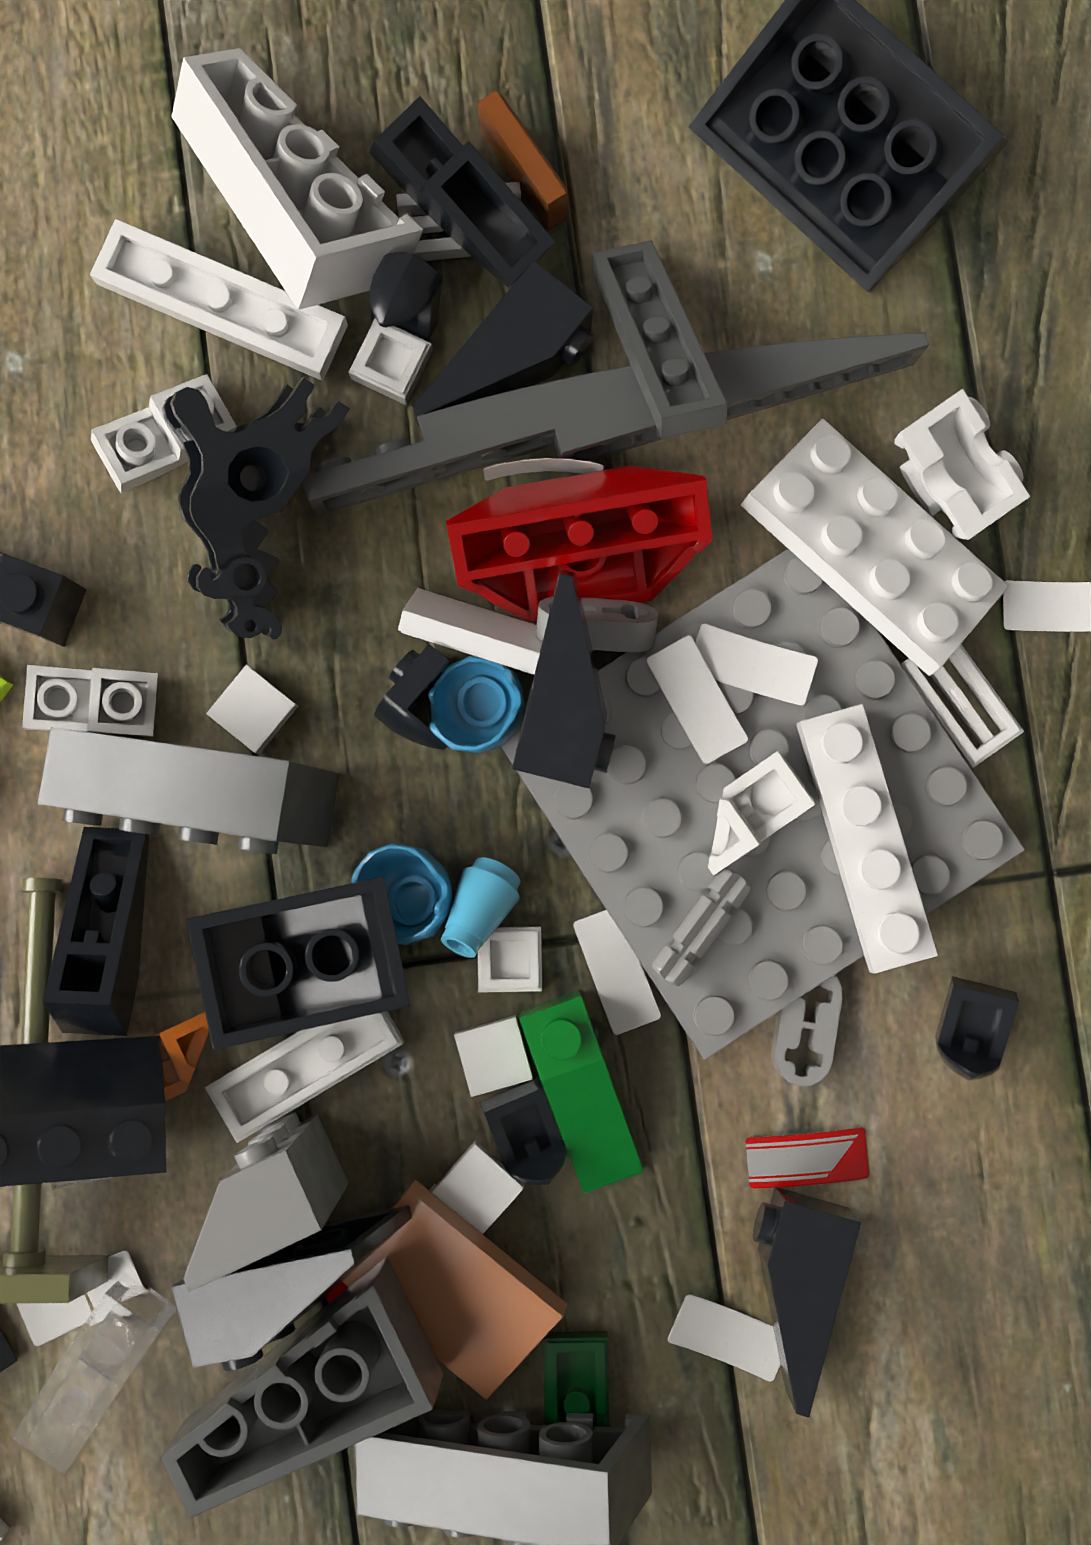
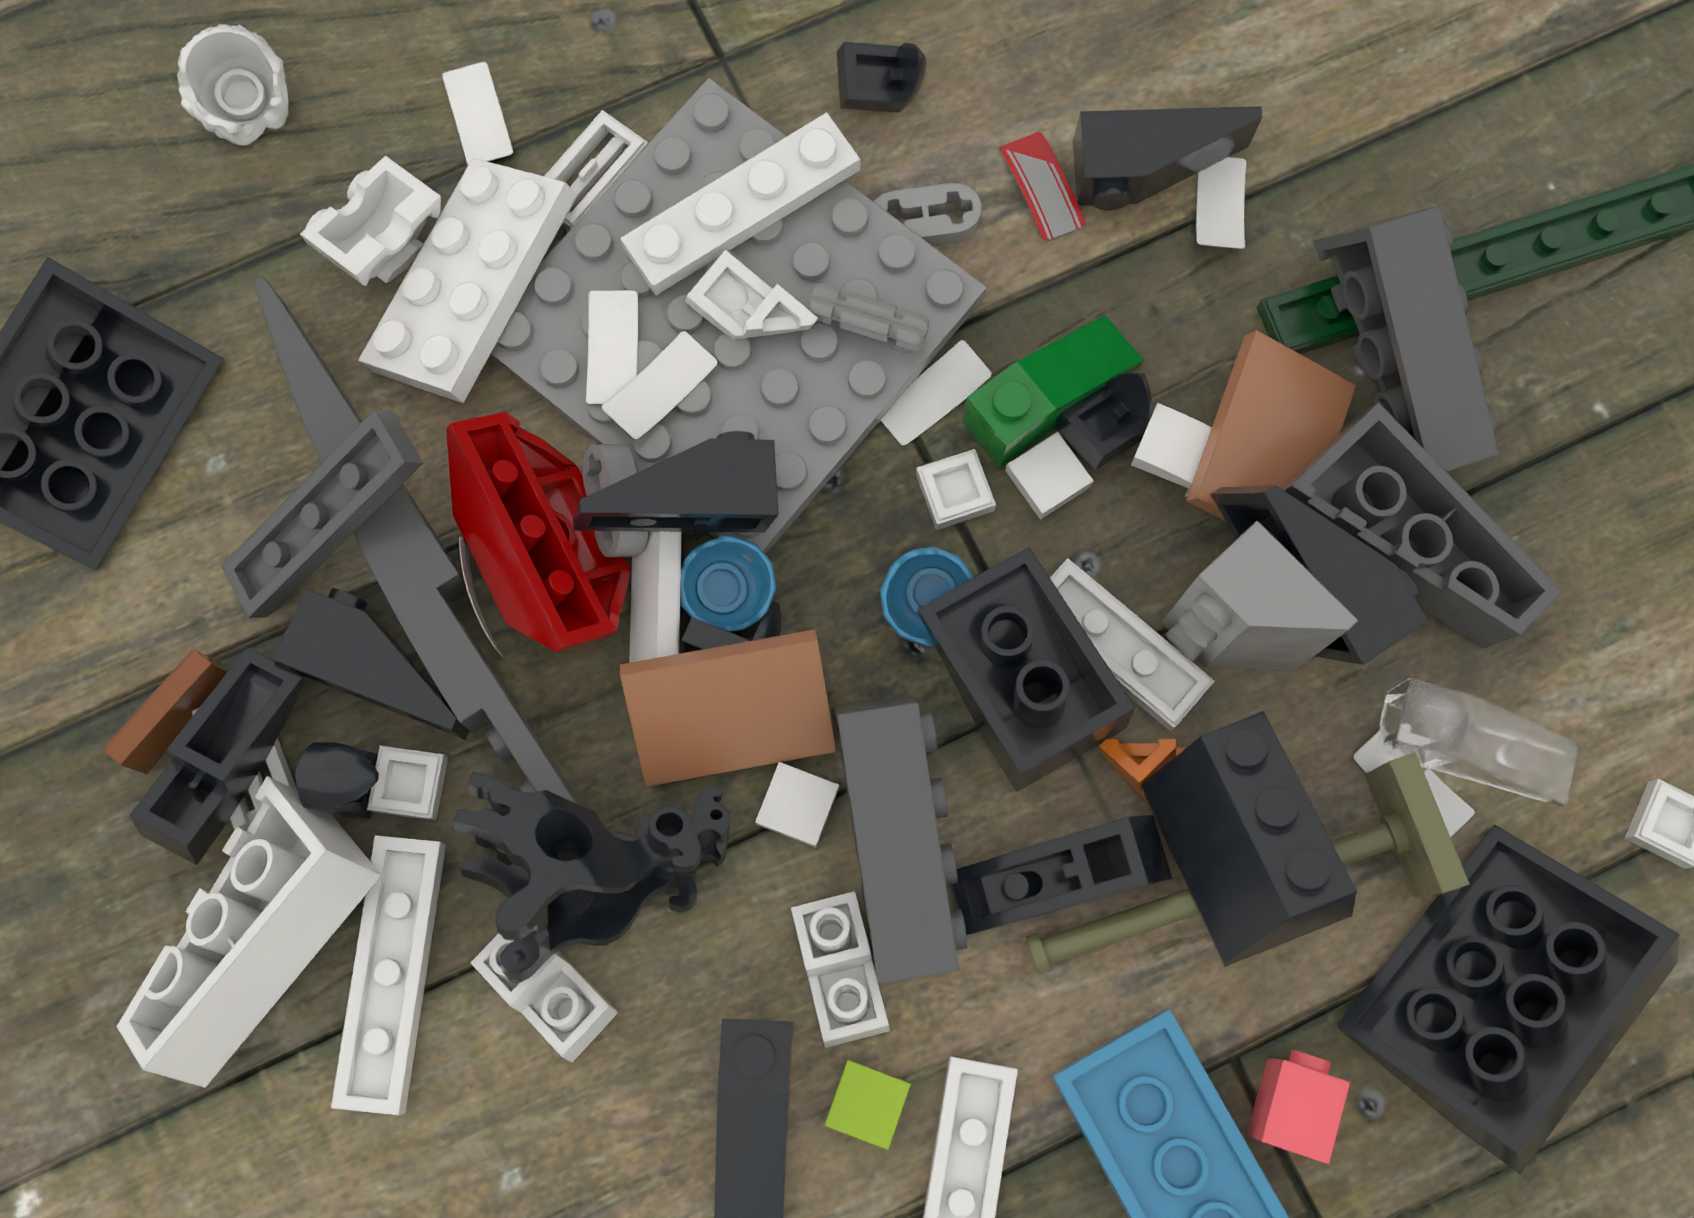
camera: 105 degrees left, 10 degrees down
medium azure cone [441,857,521,958] -> none
none -> nougat tile [620,629,836,787]

